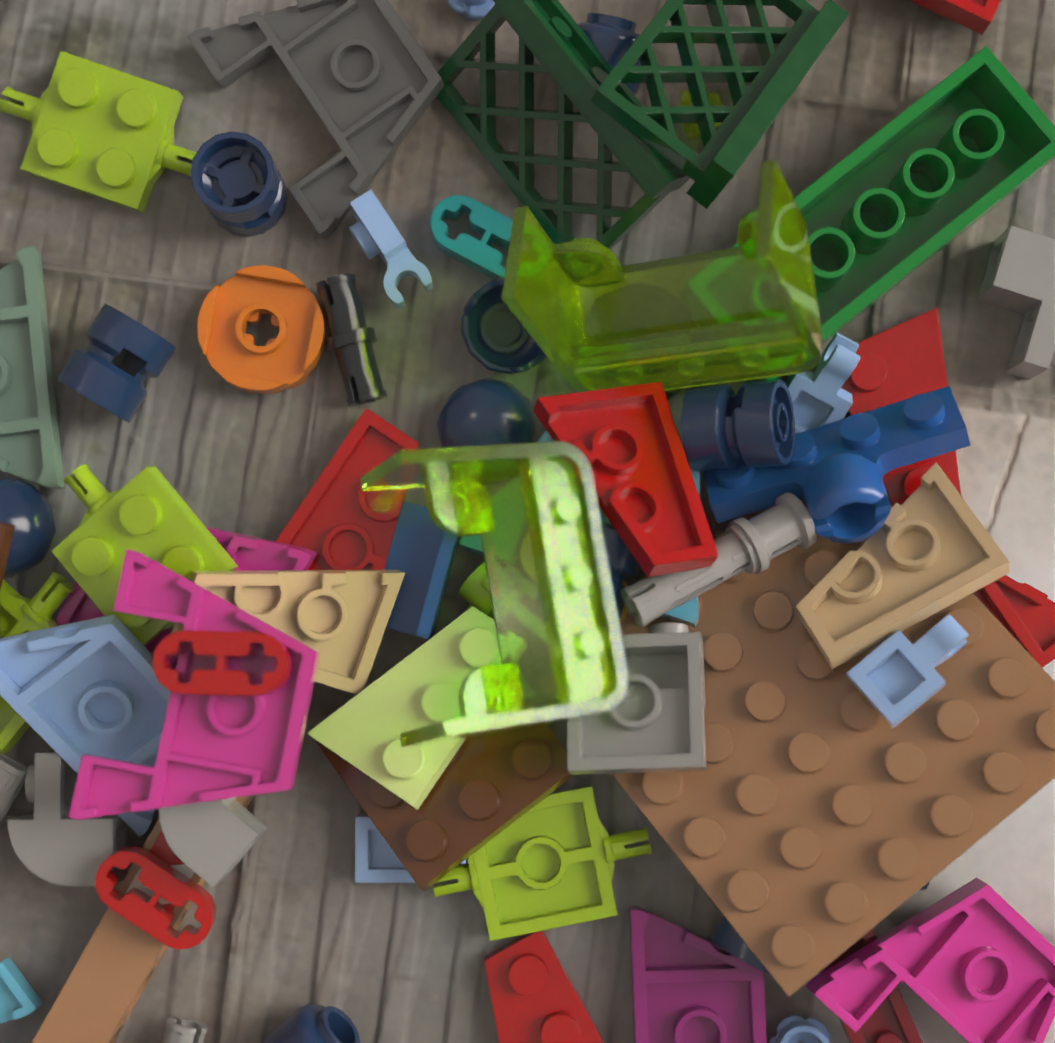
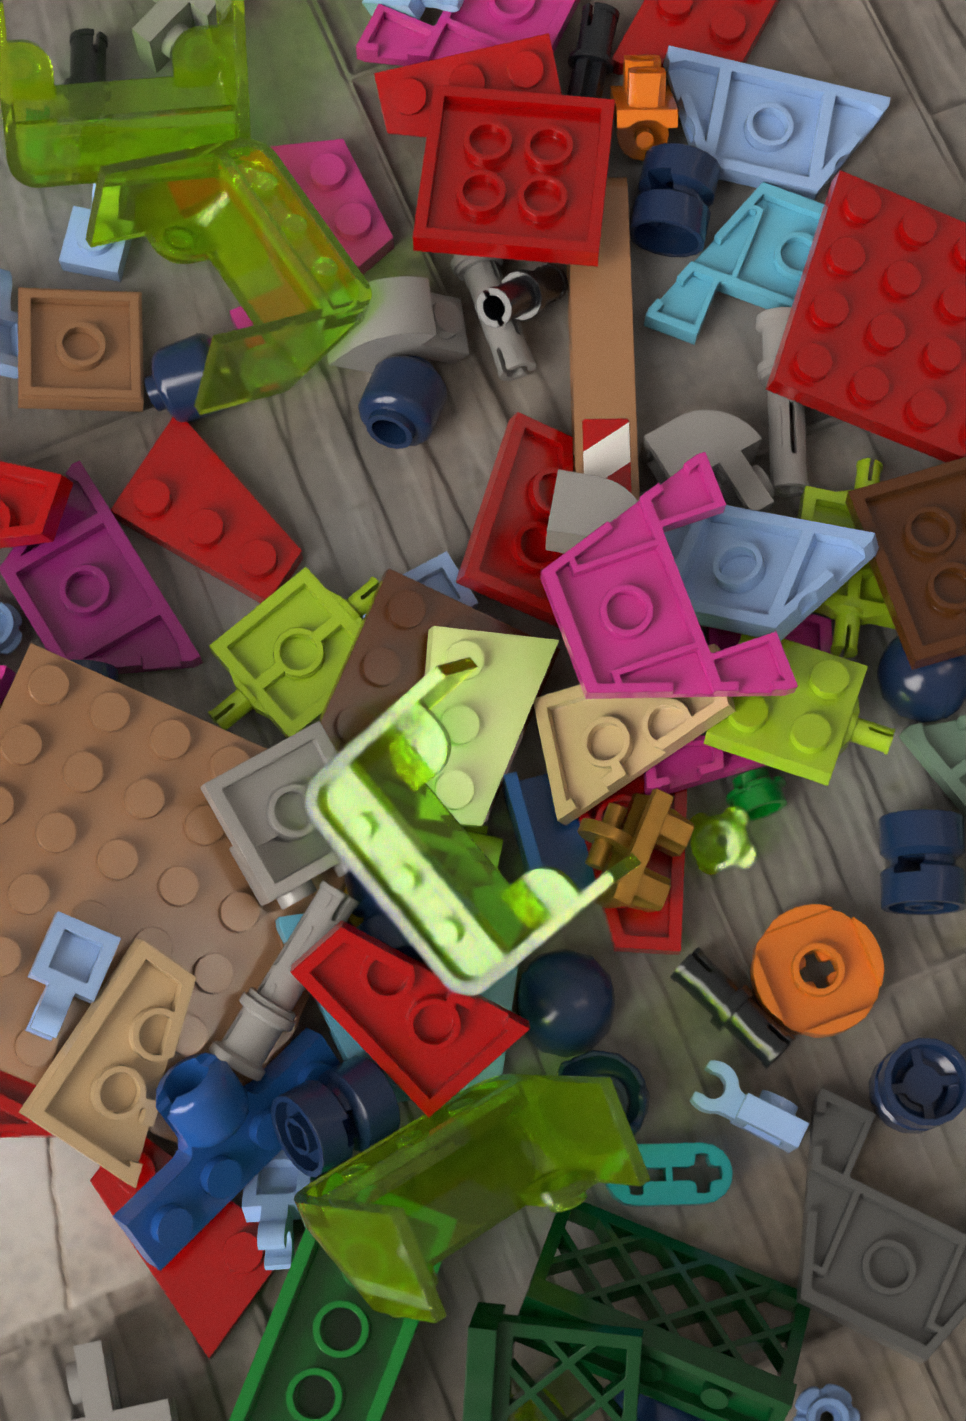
camera: 150 degrees right, 10 degrees down
red beam [95,846,216,949] -> none
red beam [152,630,292,696] -> none
none -> red wing [455,412,573,628]
none -> pearl gold hips [577,789,695,912]
none -> clear neon green plate [690,806,758,875]
none -> green plate [725,768,787,822]

